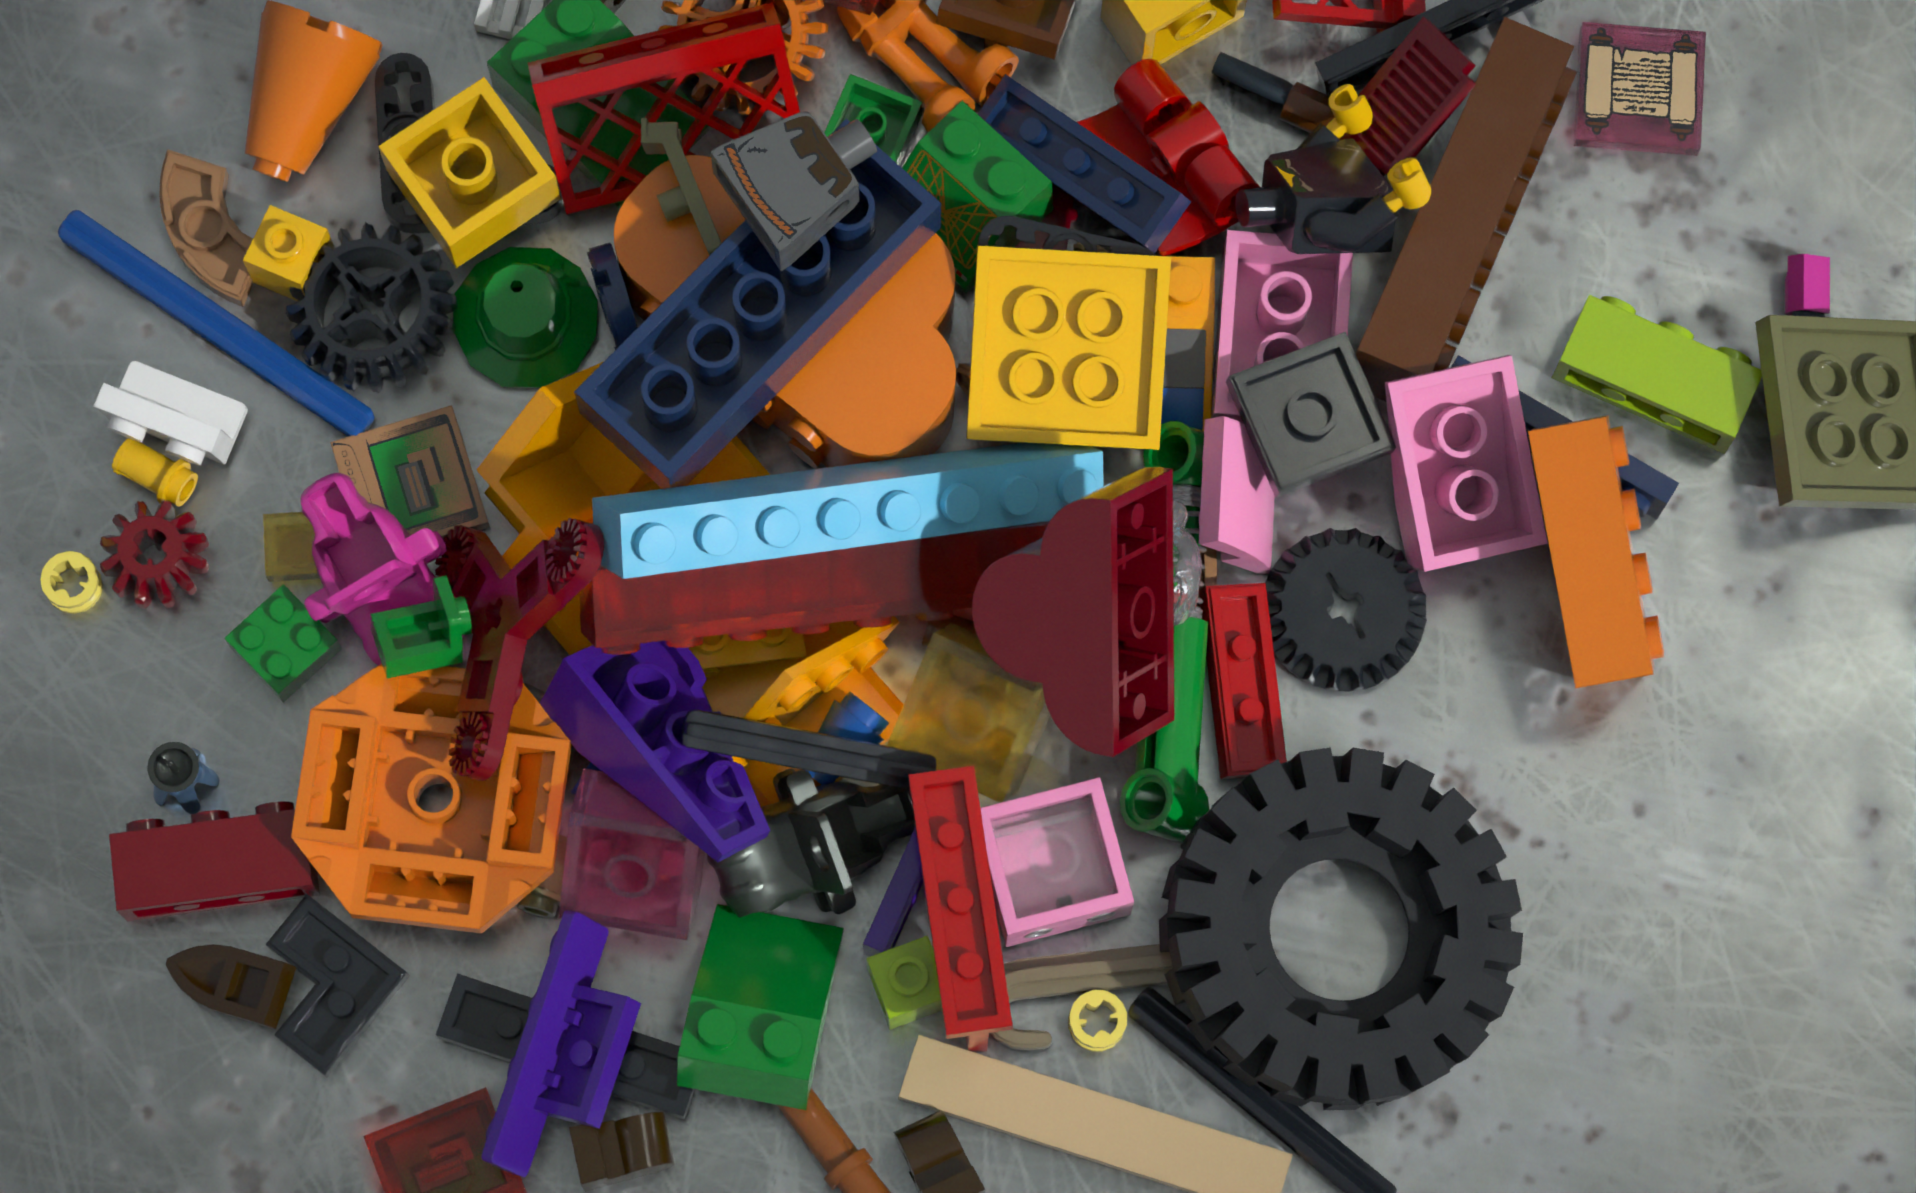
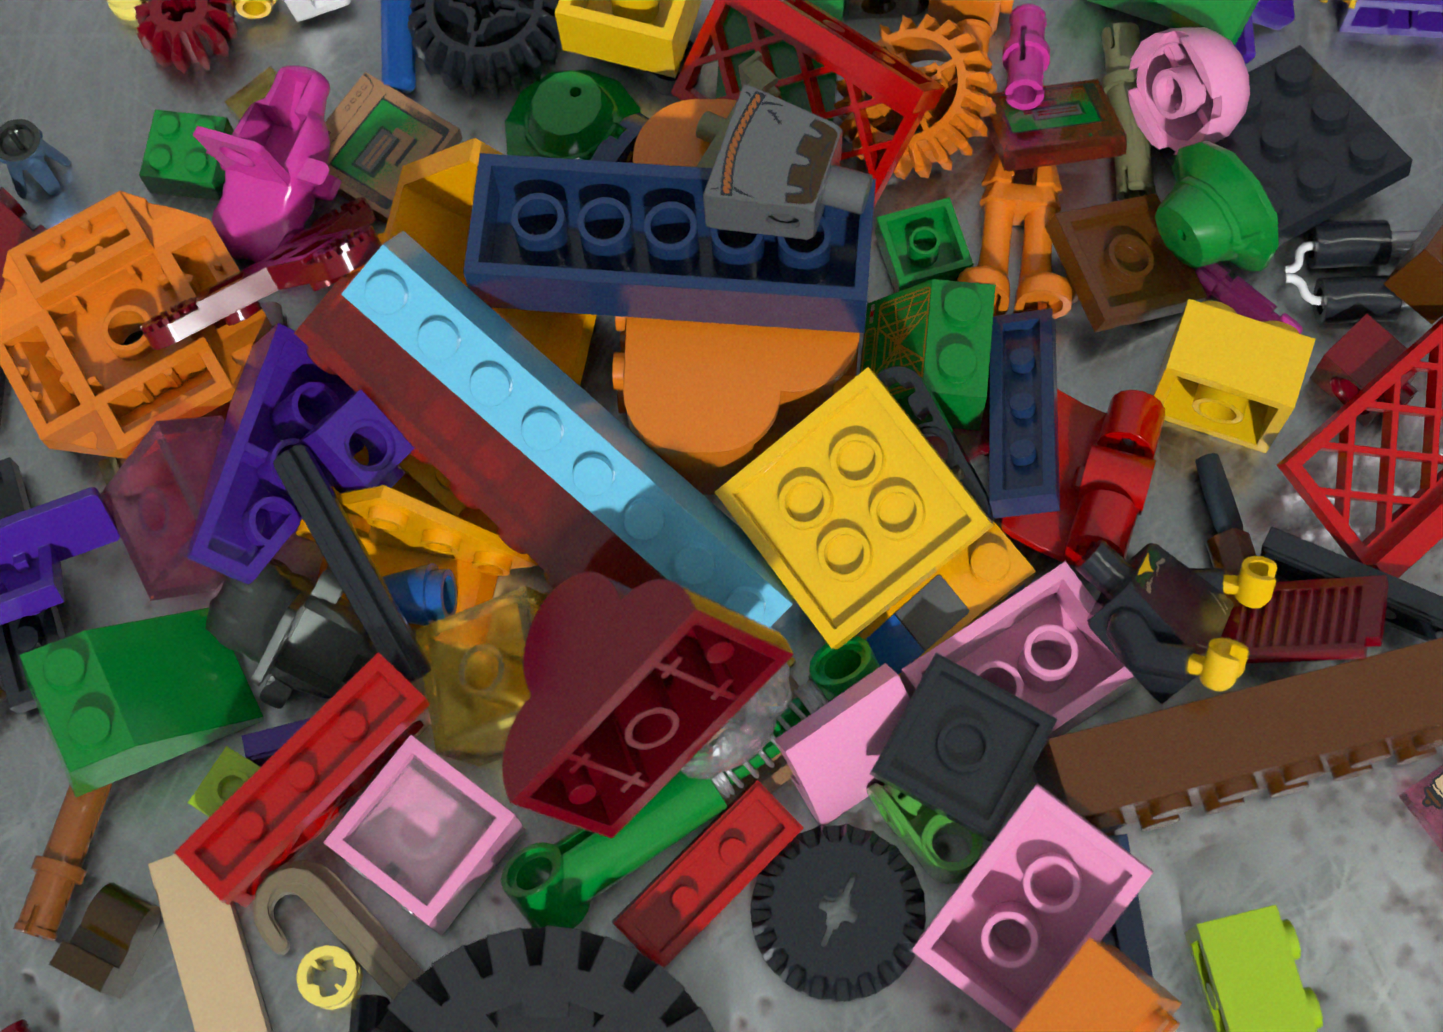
camera: 60 degrees right, 5 degrees down
green bracket [370,575,472,678] -> none
none -> dark purple brick [295,389,415,494]
none -> bright green piece [866,783,983,884]

